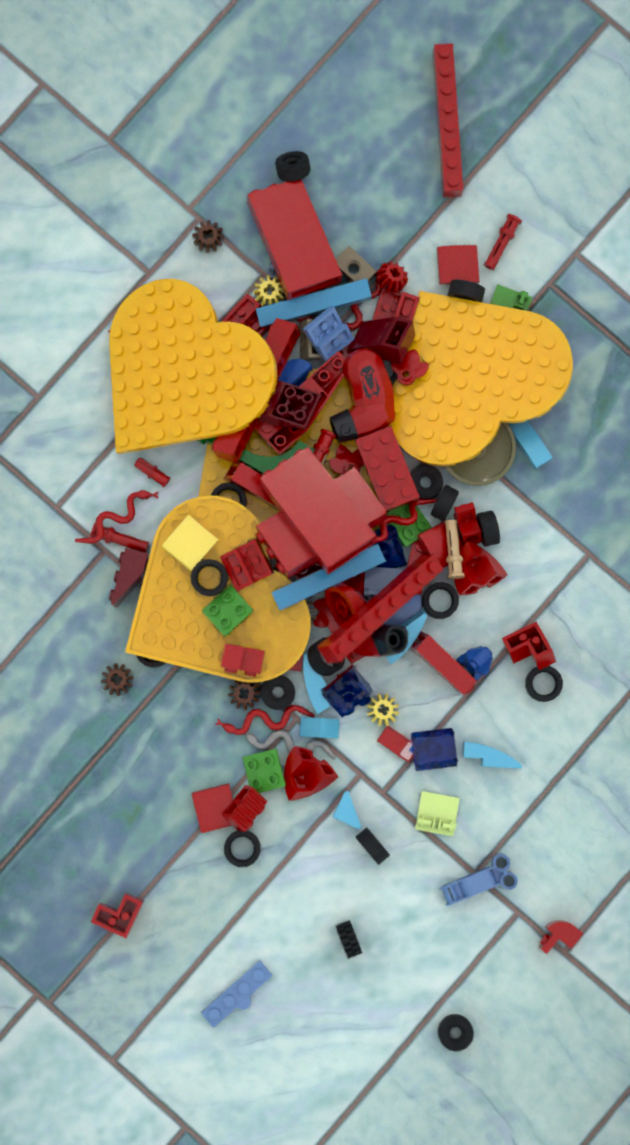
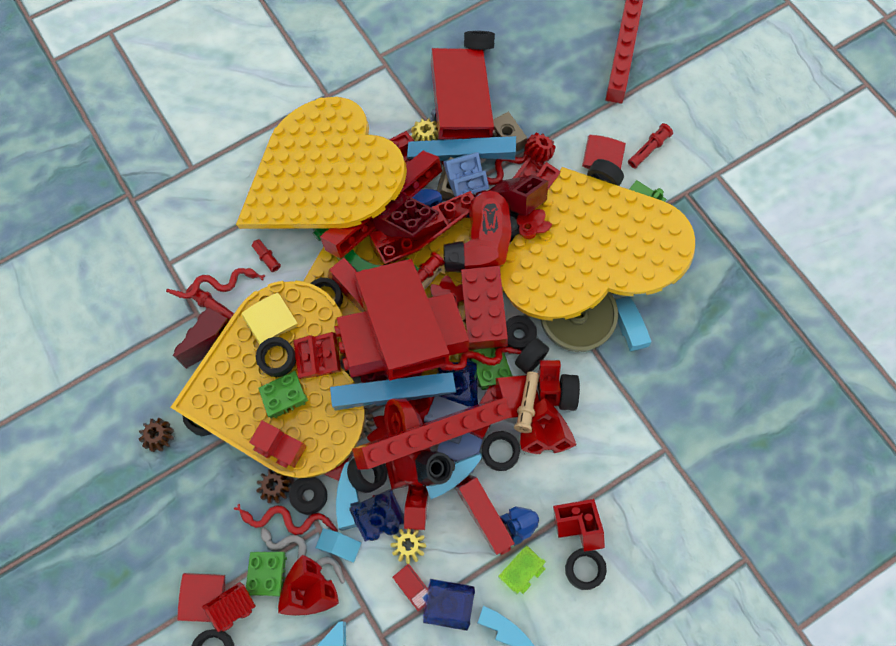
camera: 25 degrees right, 15 degrees down
reddish brown gear [192,220,225,253] -> none
none -> red slope [404,485,429,530]
none -> clear neon green bracket [498,545,546,595]

